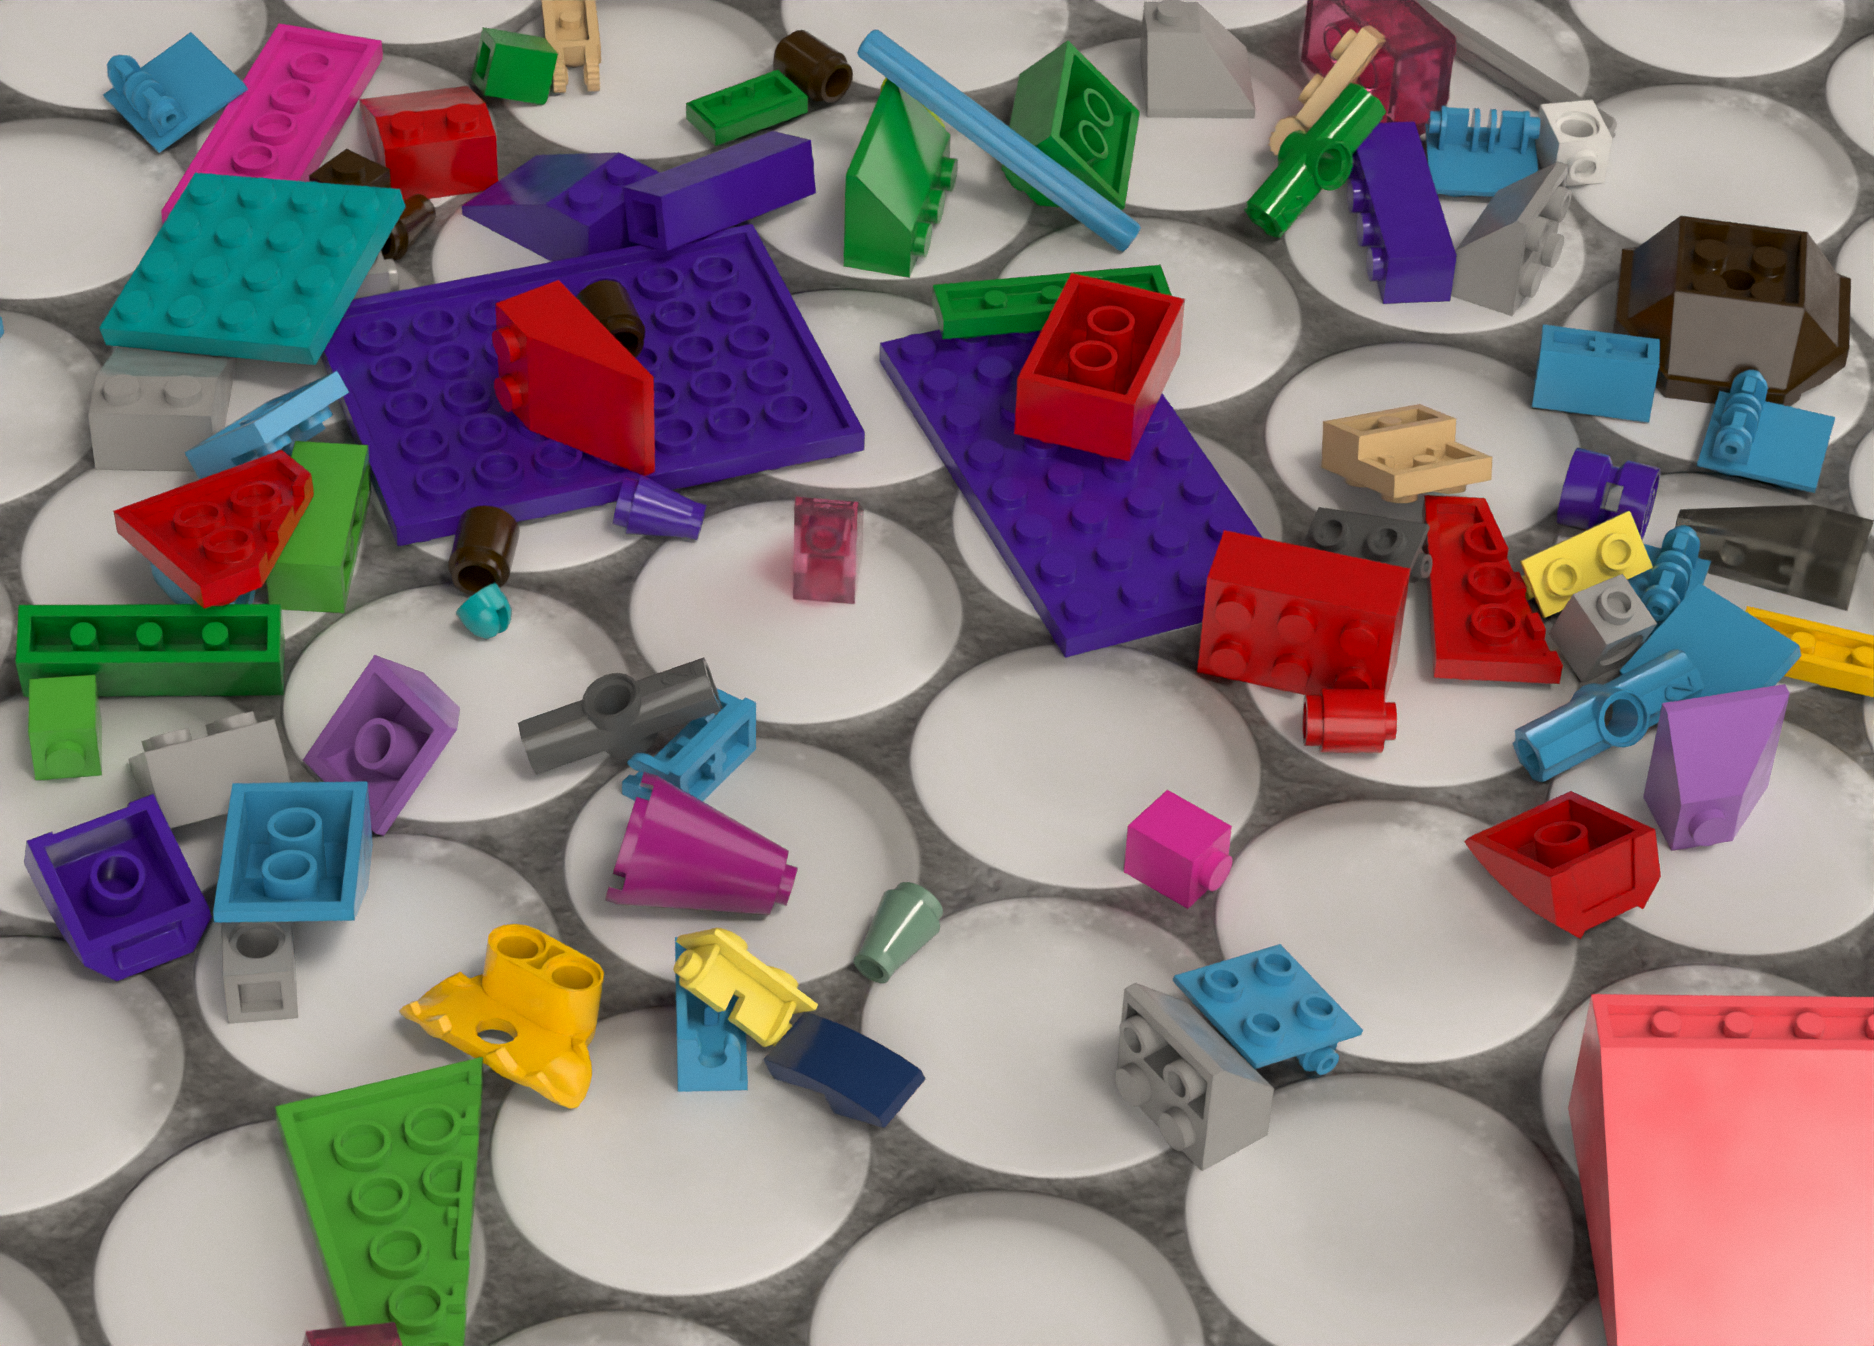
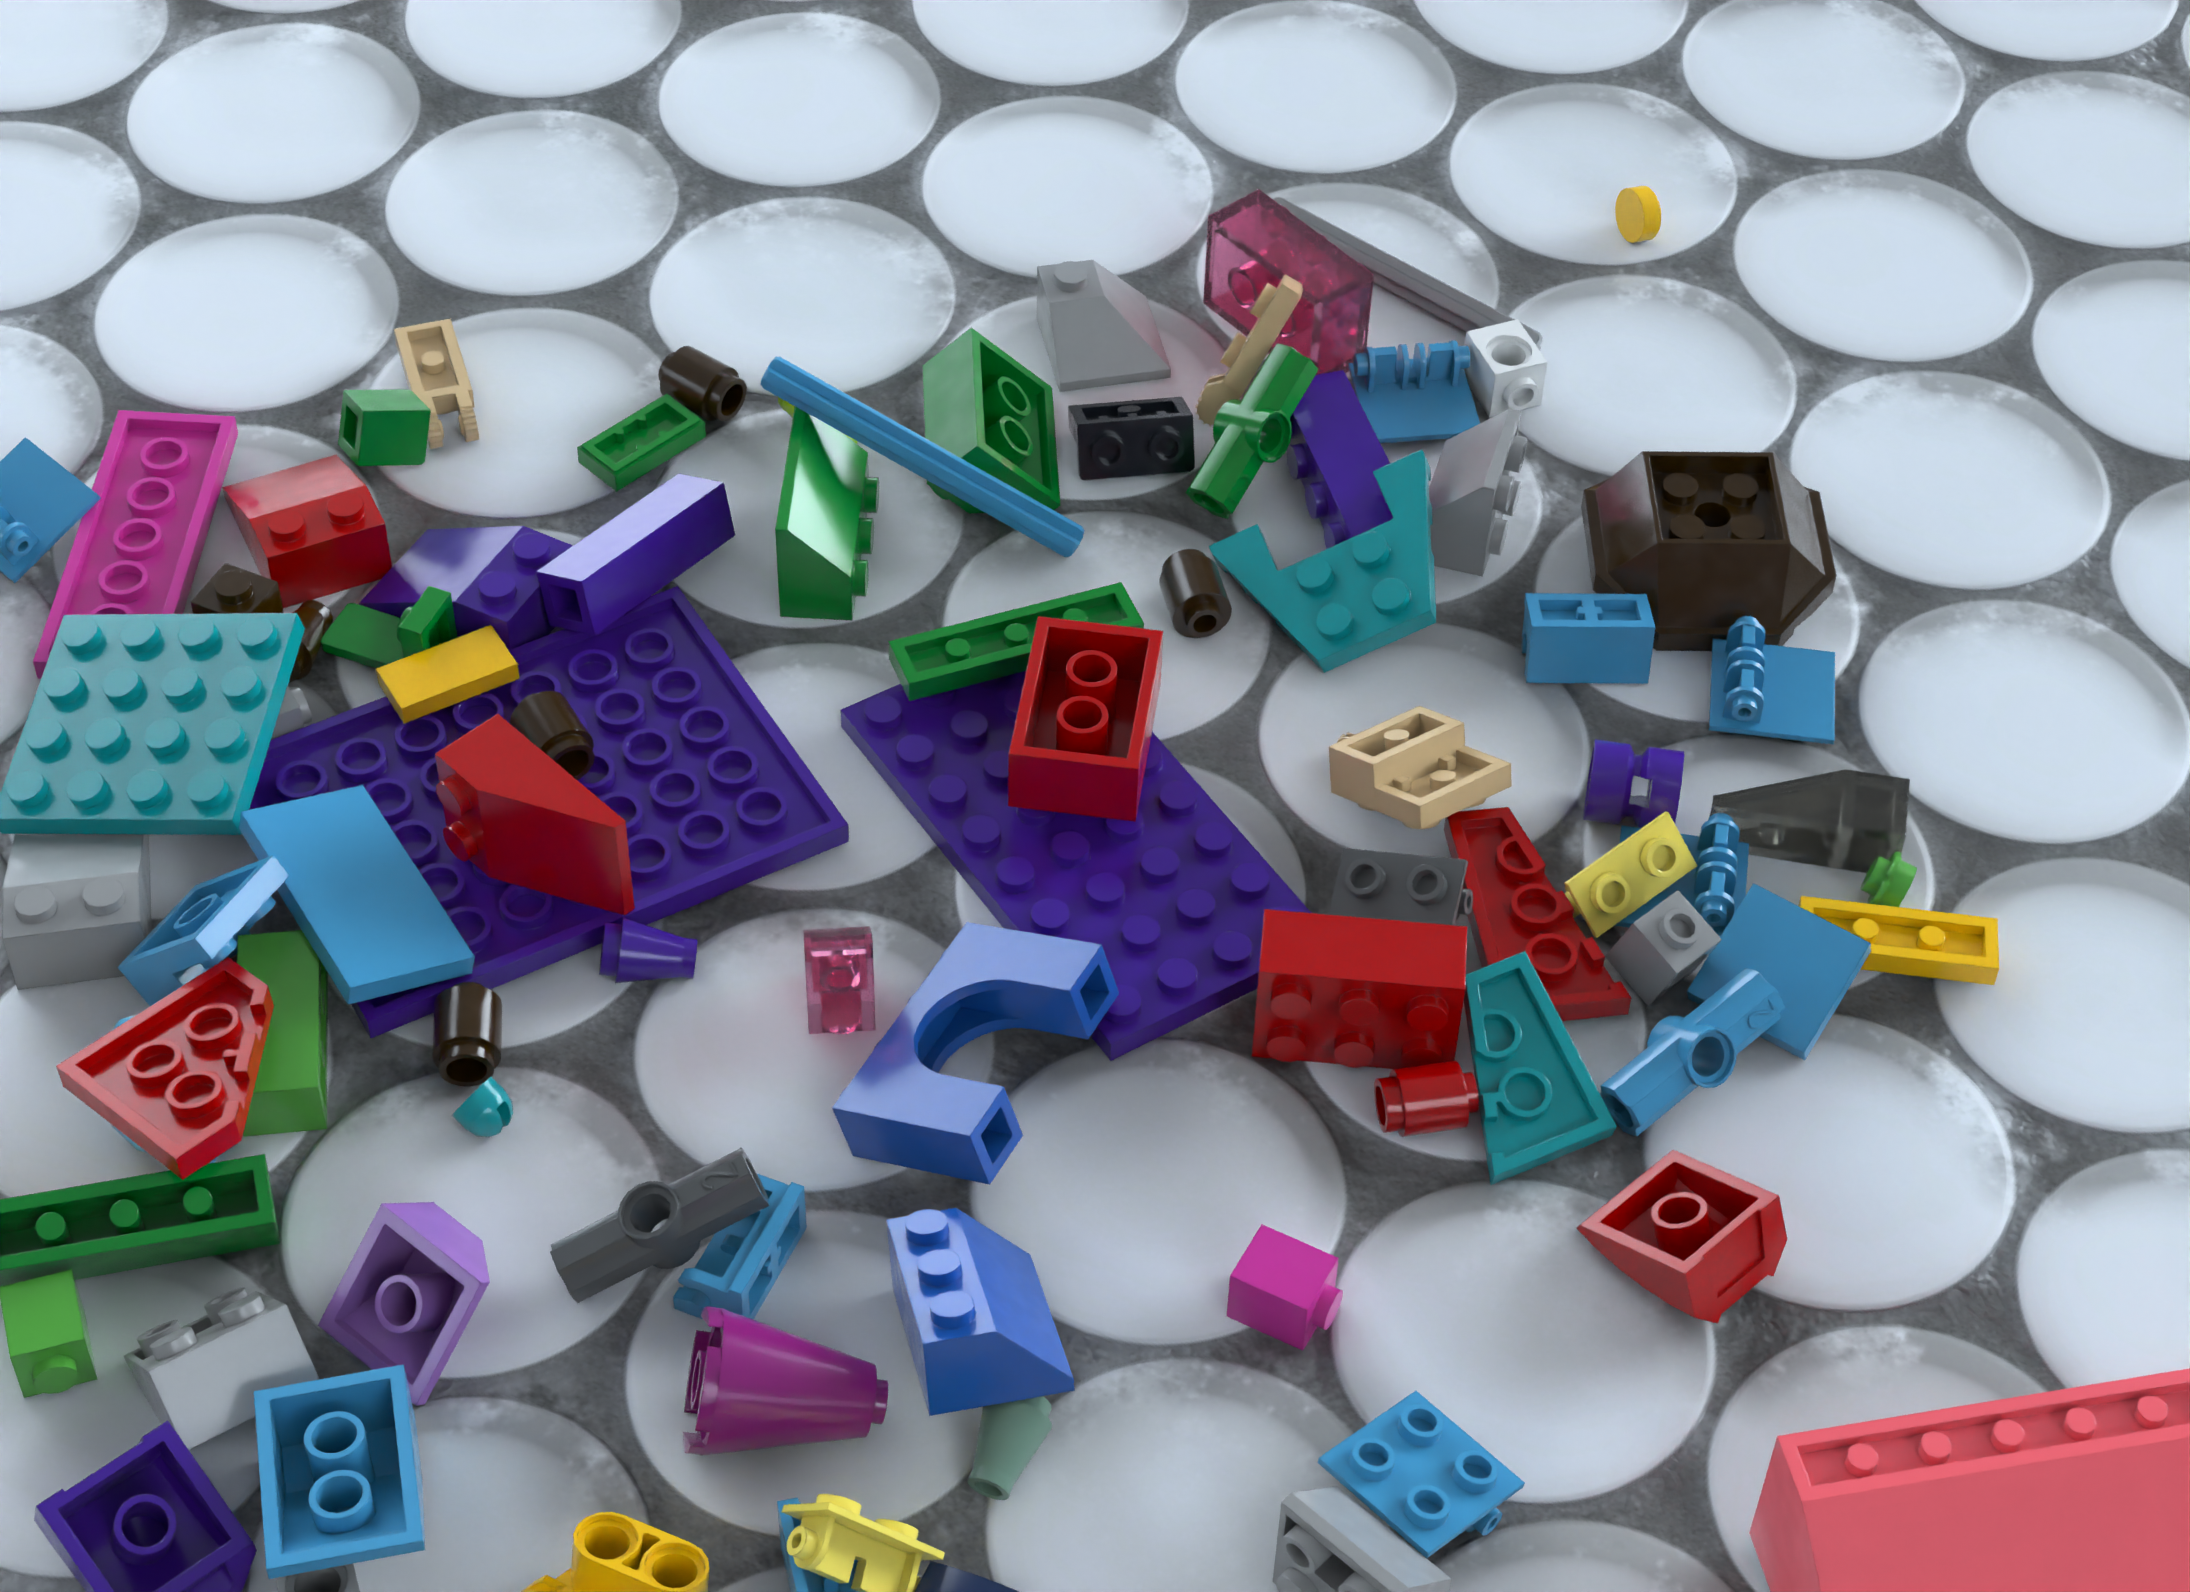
camera: 10 degrees left, 5 degrees up
medium lavender slope [1643,684,1790,851] -> none
none -> dark azure tile [239,785,475,1005]
none -> green bracket [321,586,458,669]
none -> yellow tile [376,625,520,724]
none -> blue arch [832,922,1119,1185]
none -> slope [886,1208,1075,1416]
none -> black bracket [1068,396,1195,480]
none -> dark brown brick [1159,549,1232,638]
none -> teal wing [1209,449,1436,673]
none -> teal wing [1464,951,1617,1186]
none -> yellow tile [1615,186,1661,243]
none -> bright green plate [1860,851,1917,907]

